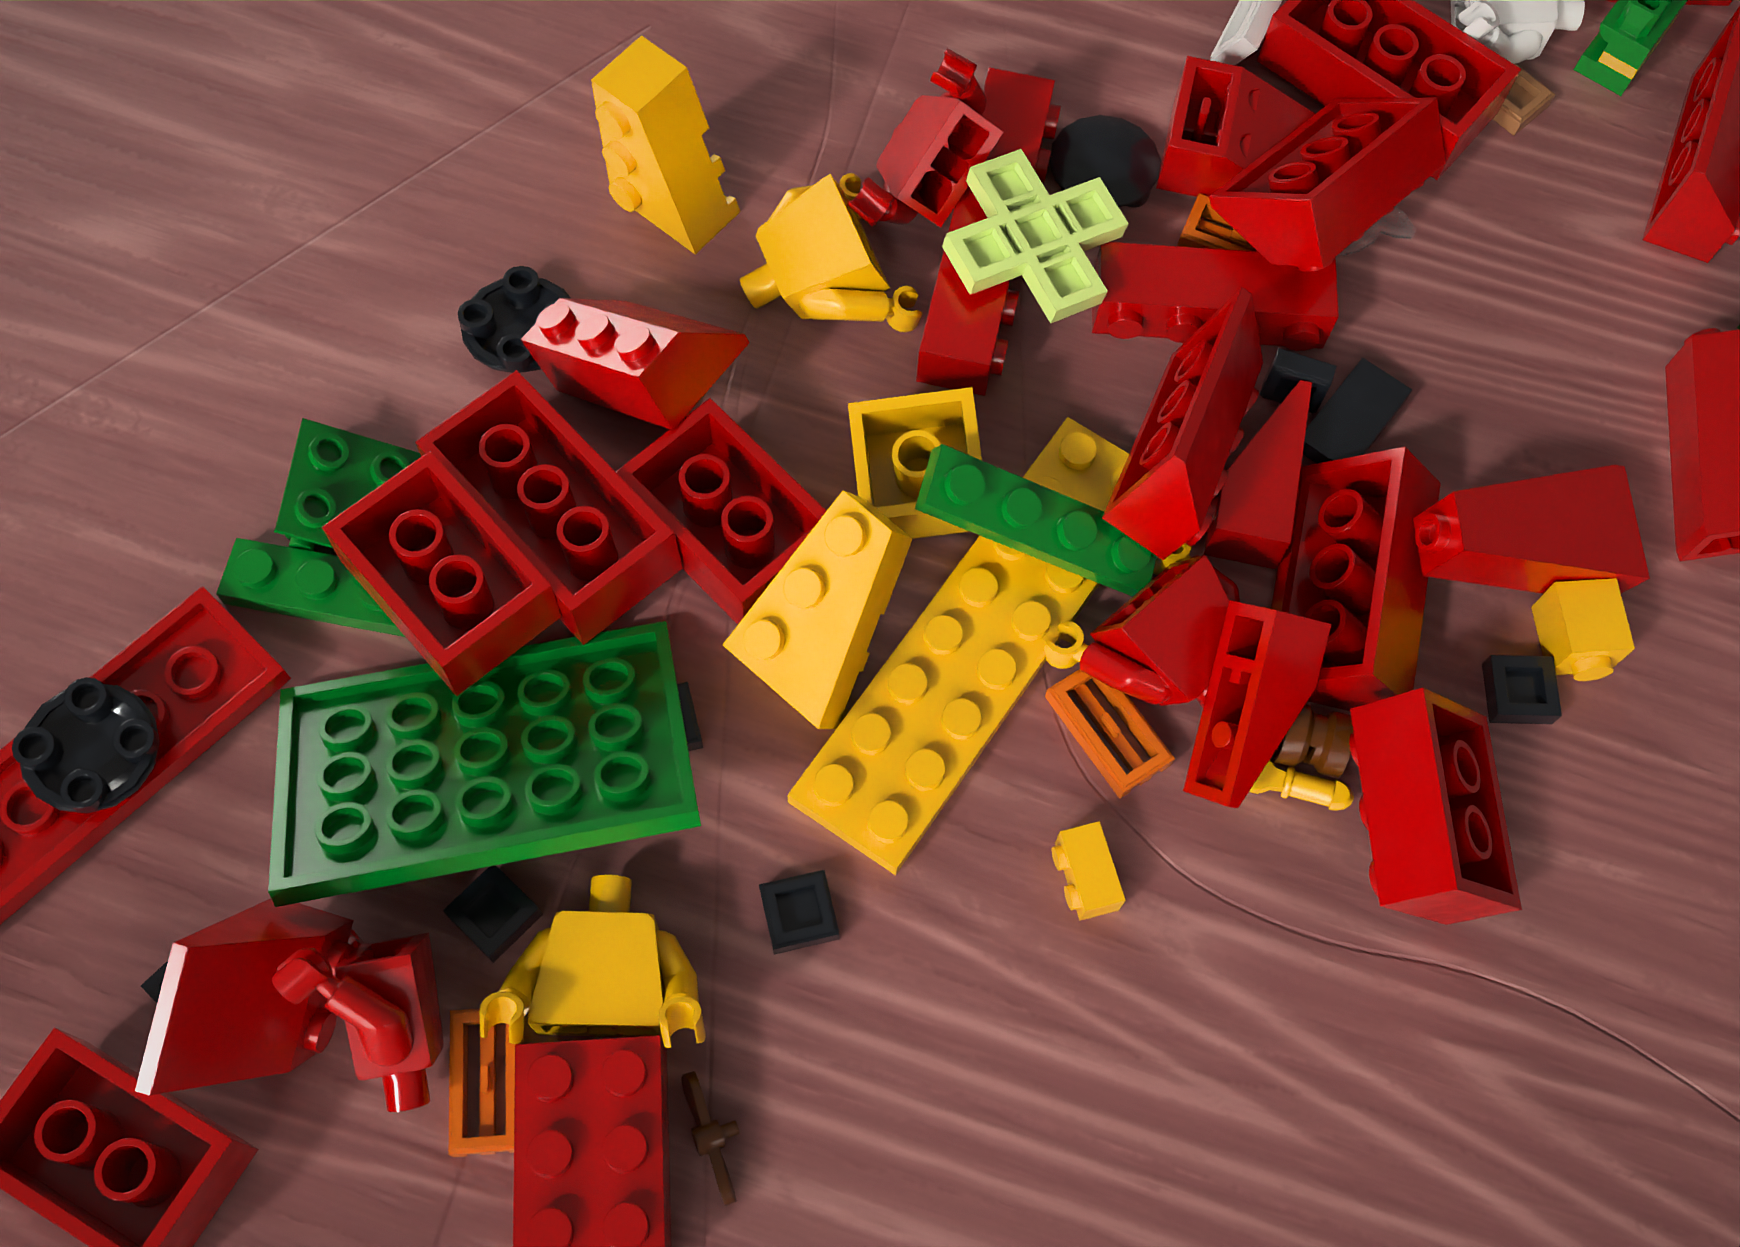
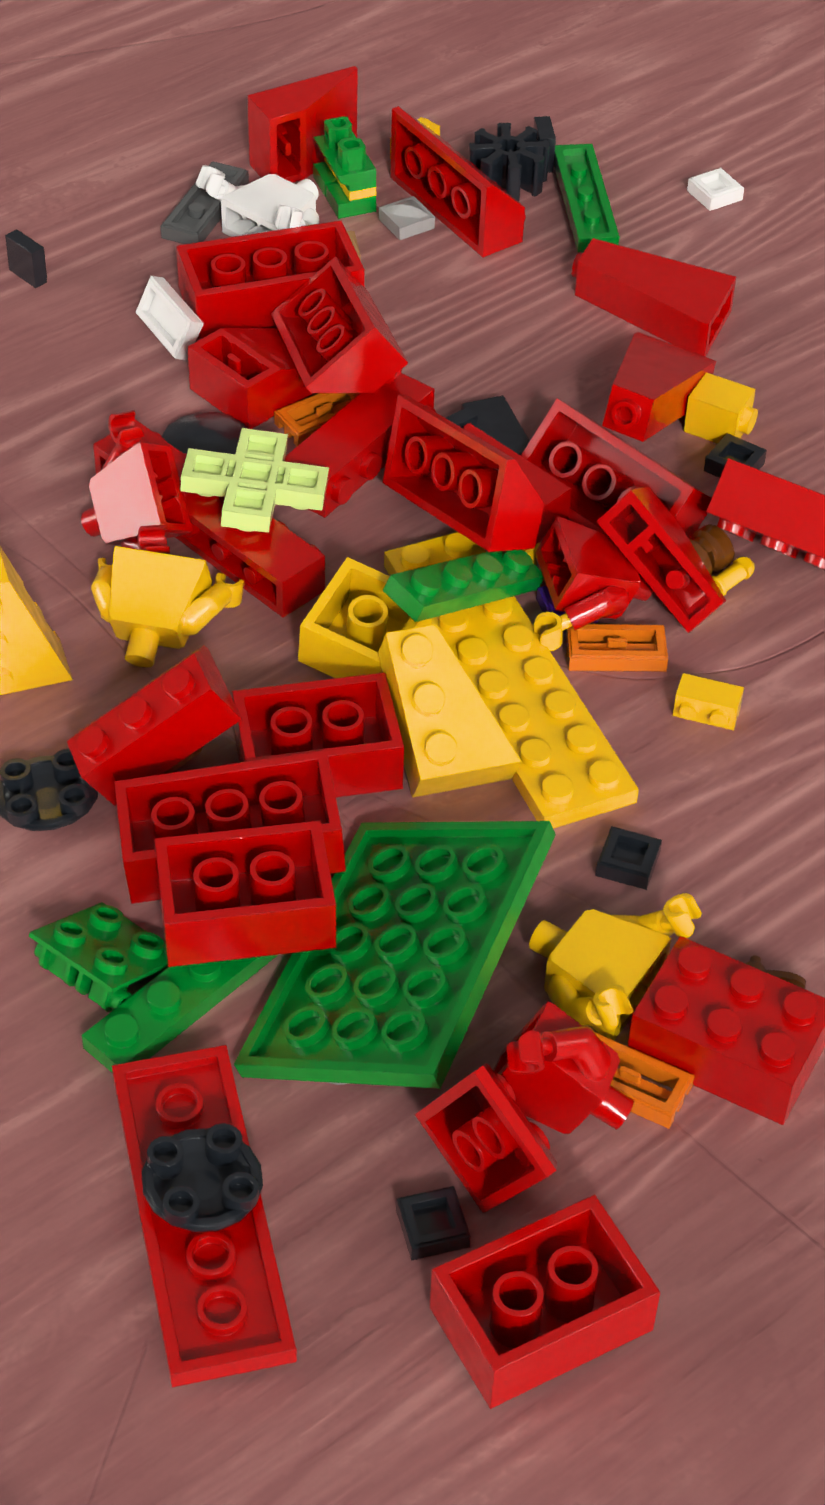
camera: 55 degrees left, 20 degrees down
black tile [443,865,543,963] -> none
none -> light grey tile [379,196,435,240]

